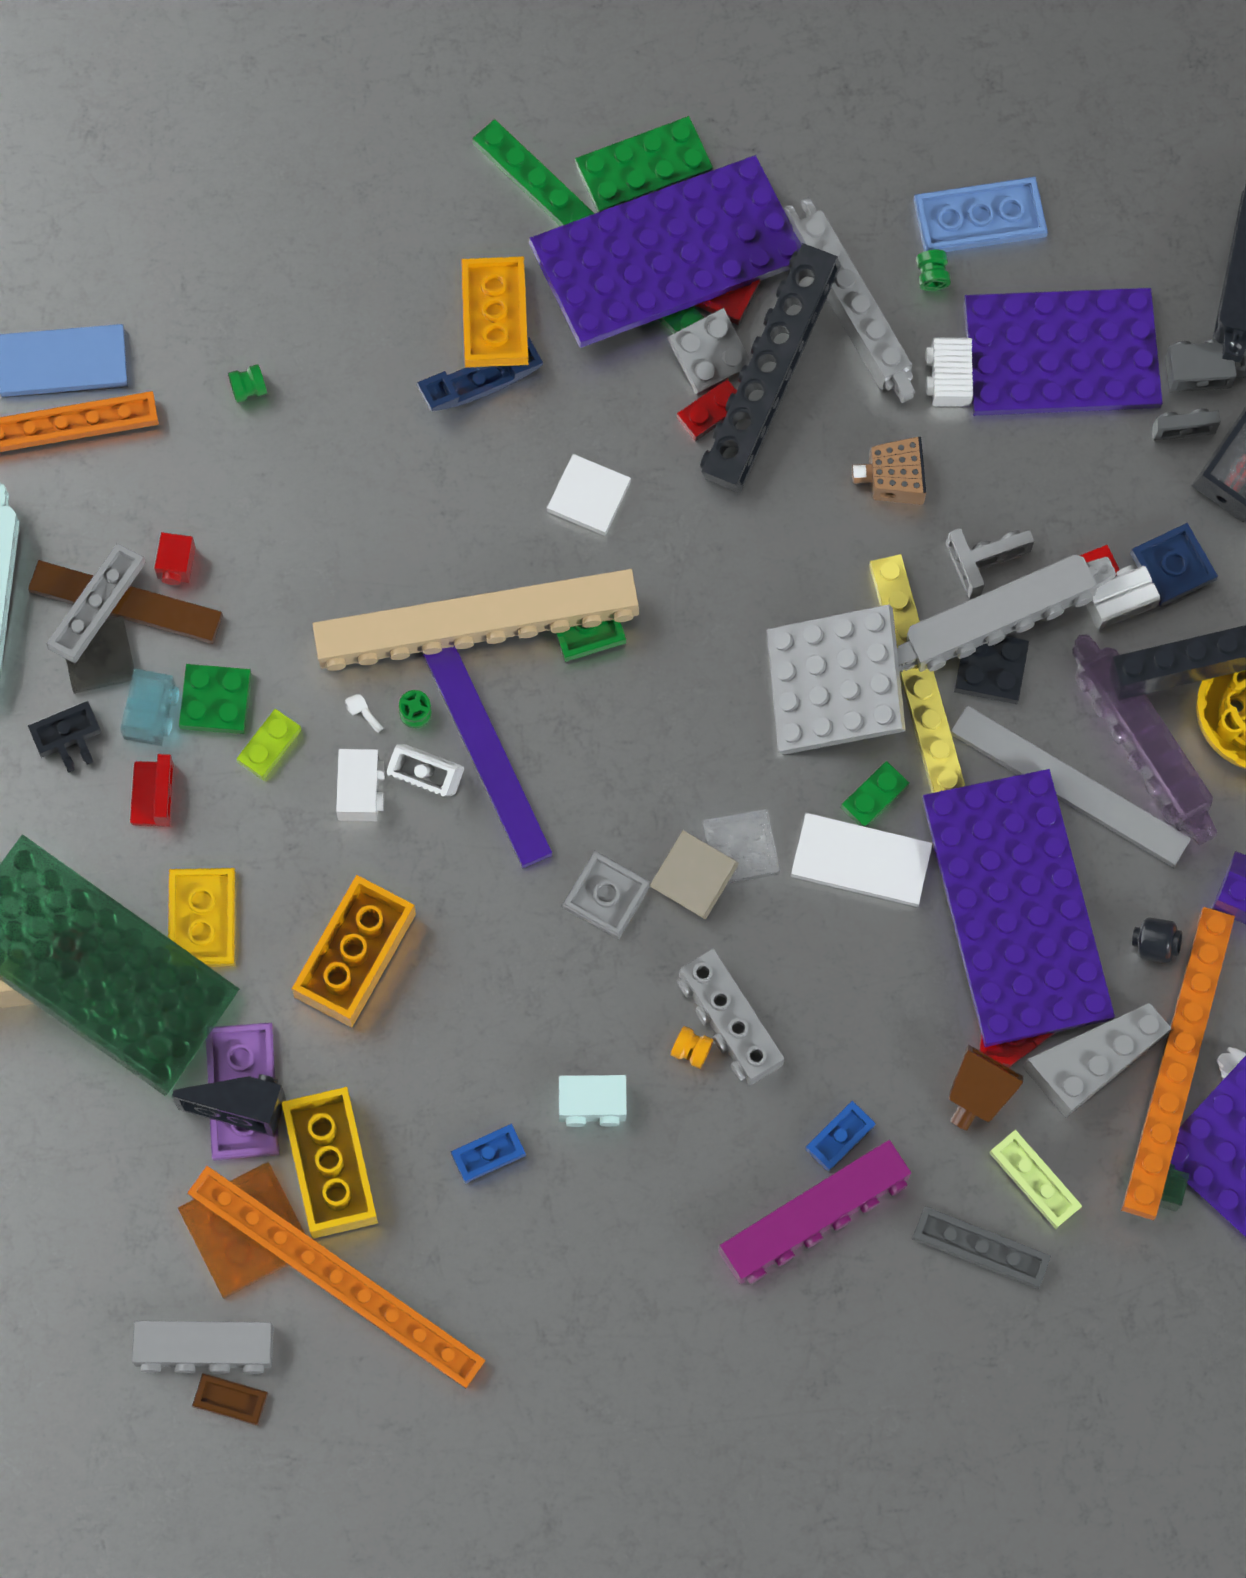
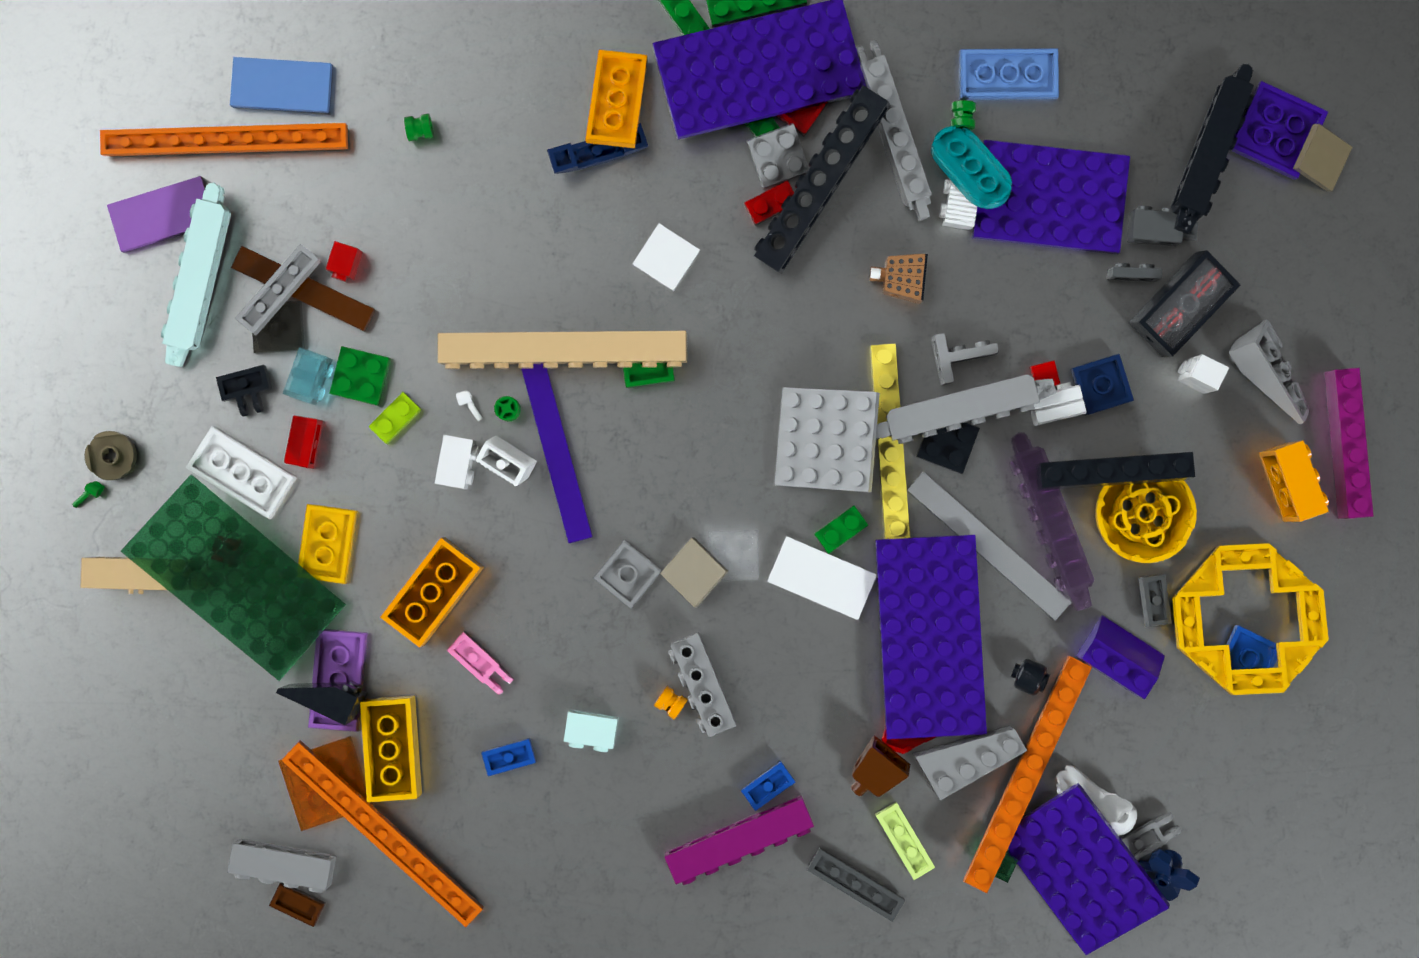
camera: 15 degrees right, 15 degrees up
none -> white tile [186,426,297,519]
none -> bright pink hinge [447,631,514,695]
none -> teal tile [931,126,1012,209]

